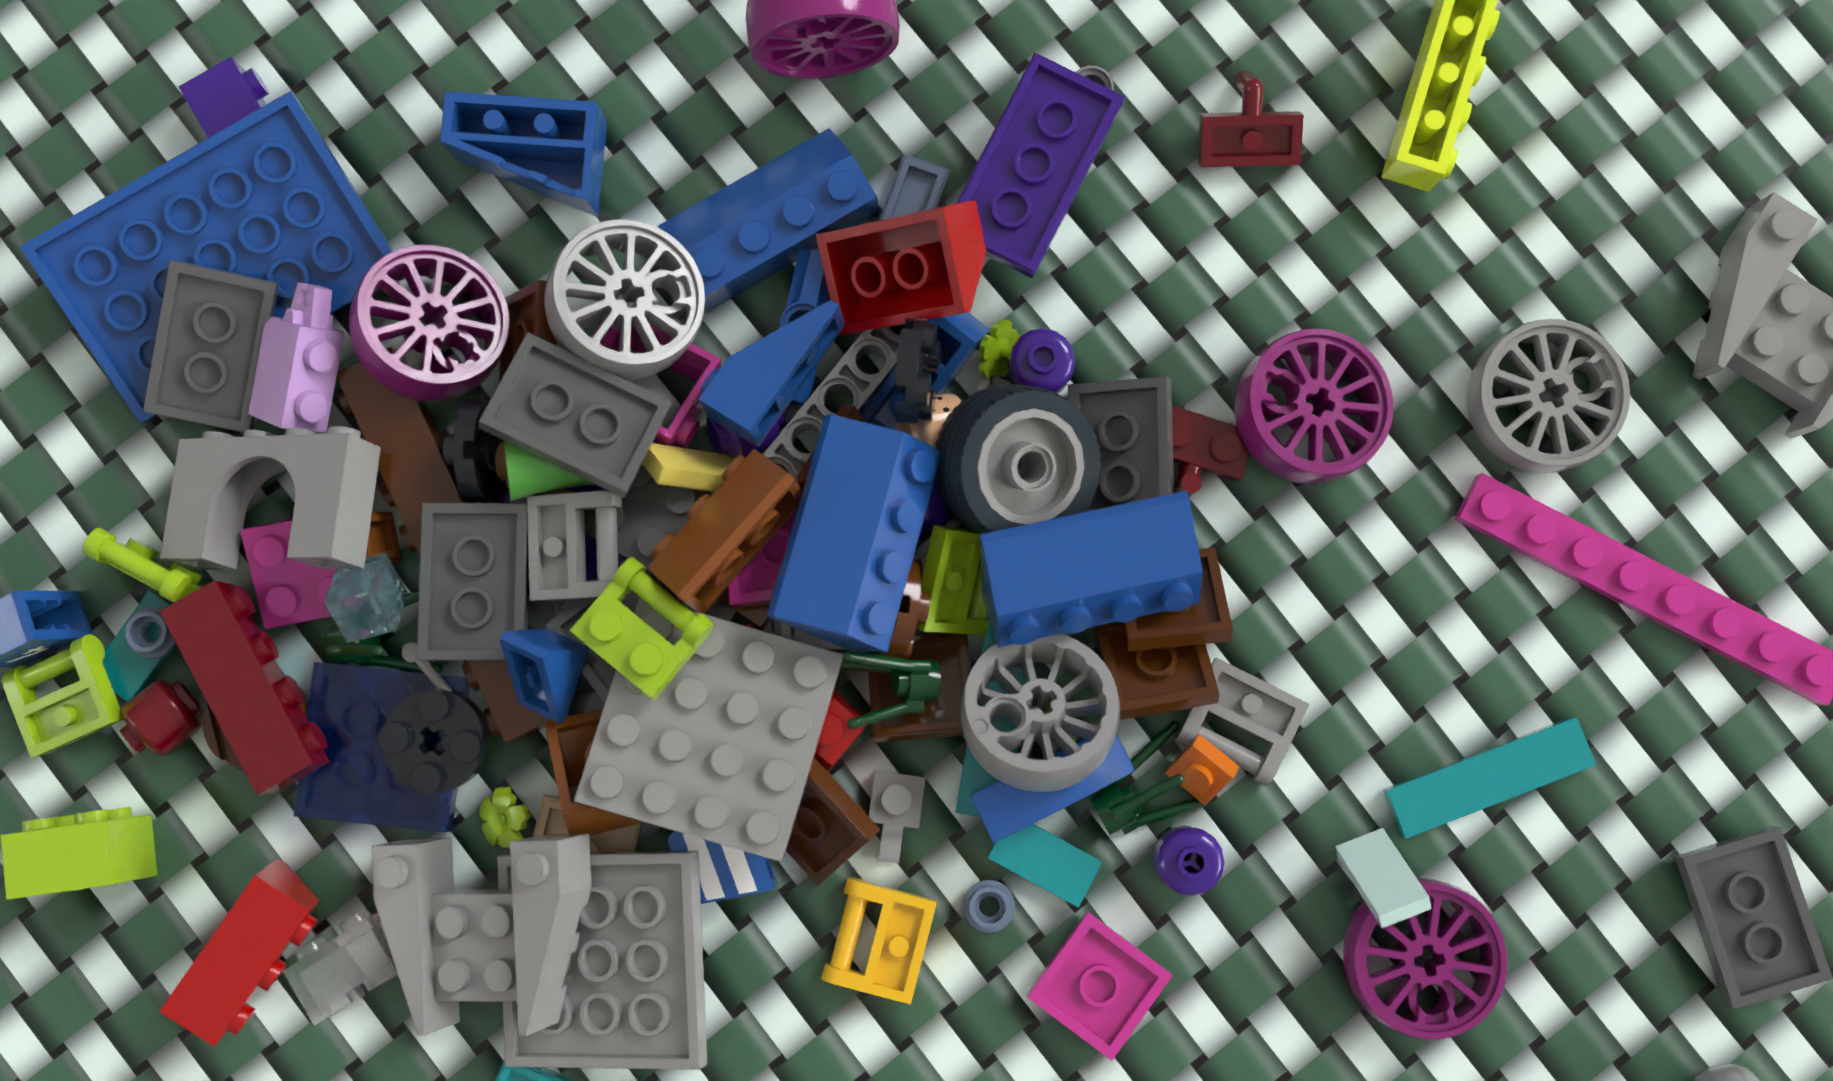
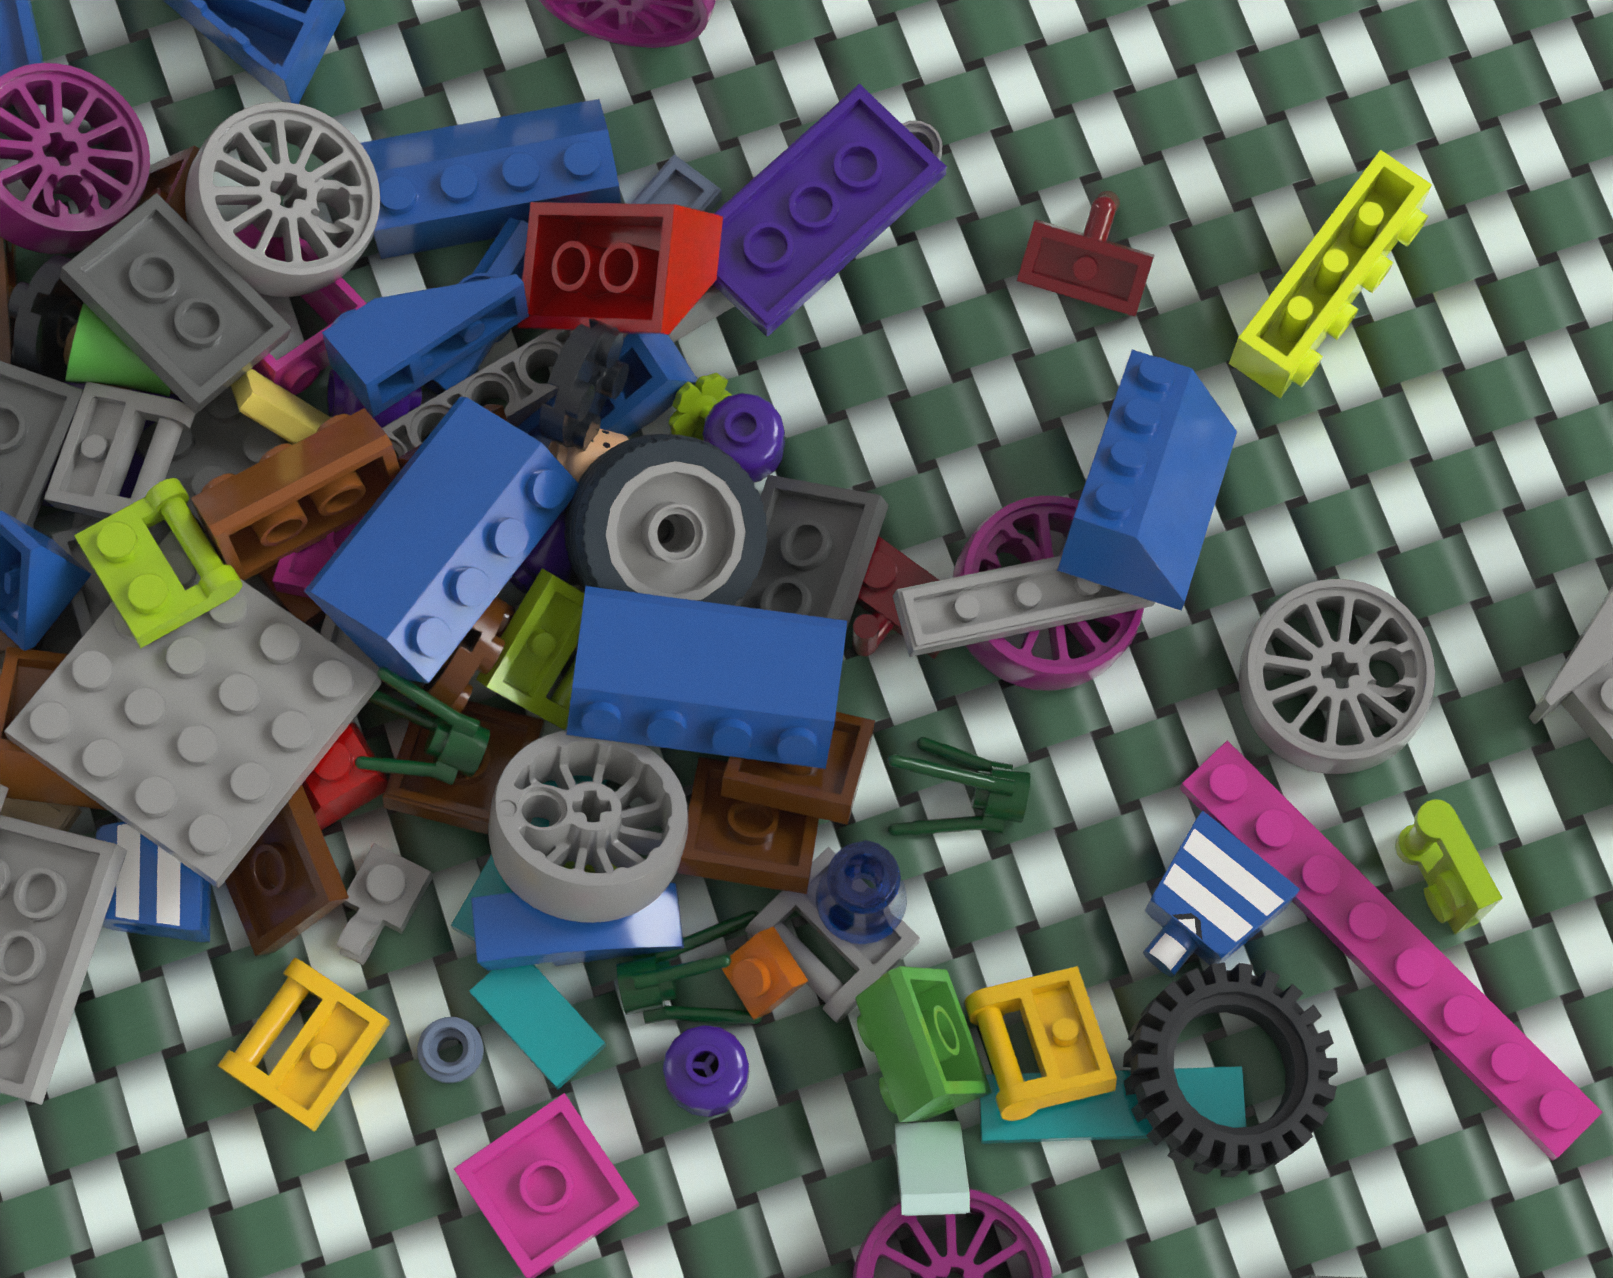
camera: 15 degrees right, 10 degrees down
none -> clear blue plant [816,840,907,944]
none -> bright green slope [855,966,992,1122]
none -> dark green plant [888,737,1031,836]
none -> light grey tile [893,556,1156,657]
none -> yellow plate [964,966,1117,1121]
none -> blue slope [1057,349,1237,611]
none -> black tyre [1123,962,1338,1177]
none -> torso [1143,811,1300,977]
none -> lime plate [1395,799,1503,935]

